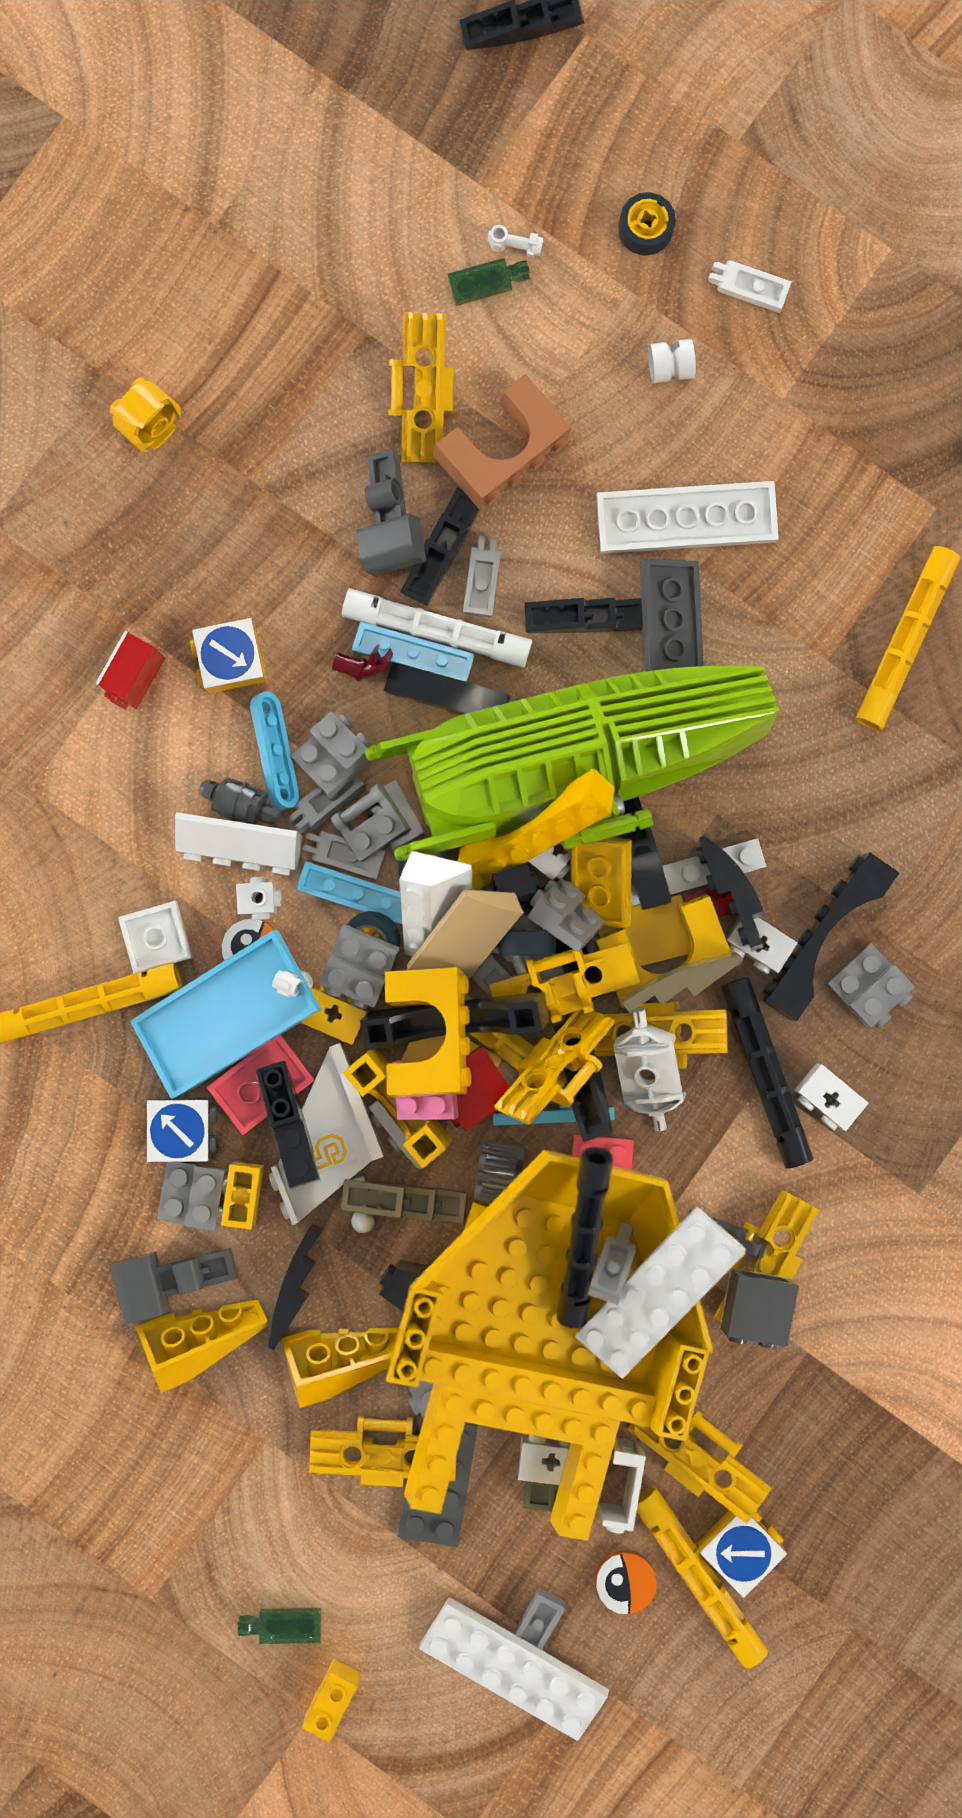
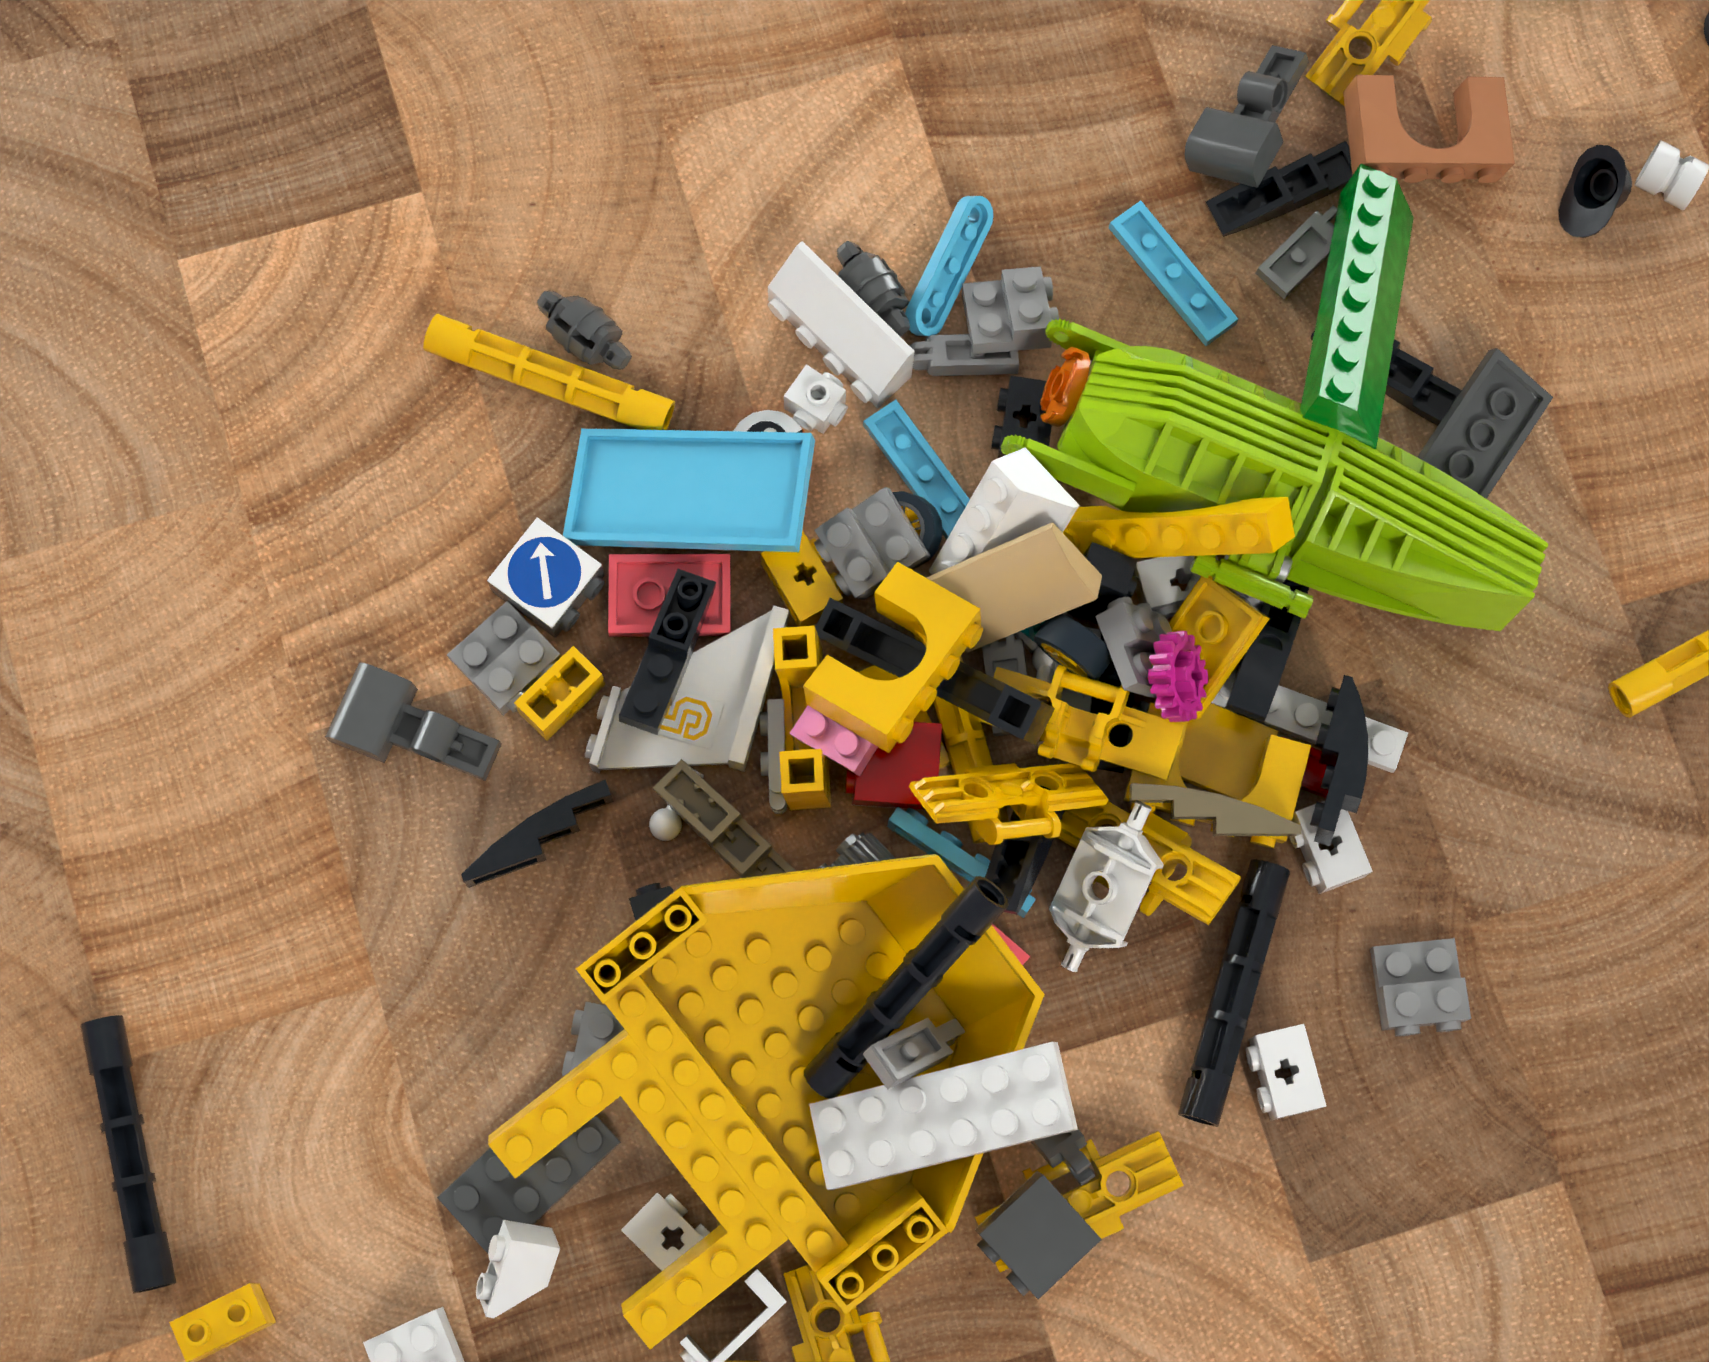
camera: 30 degrees right, 10 degrees down
red piece [95,631,165,710] -> none
white tile [118,901,193,974] -> none
yellow wedge [136,1300,269,1393] -> none
piece [190,618,267,694] -> none
clear green plate [238,1608,321,1644] -> none
white bar [272,971,313,997] -> none
yellow wedge [281,1327,400,1408] -> none
light grey hinge [302,831,386,880] -> none
yellow piece [309,1414,457,1487] -> none
light grey plate [331,783,410,862] -> none
dark red piece [332,644,393,682] -> none
white piece [342,588,533,668] -> none
black slope [384,662,510,715] -> none
olive tile [523,1481,559,1512] -> none
white plate [596,481,779,554] -> none
black arch [763,852,899,1021] -> none
none -> black piece [80,1015,176,1294]
none -> white slope [476,1220,560,1318]
none -> dark grey piece [537,291,632,370]
none -> orange tile [1040,347,1090,428]
none -> dark pink gear [1148,631,1208,722]
none -> green slope [1300,164,1414,449]
none -> black piece [1558,145,1632,238]

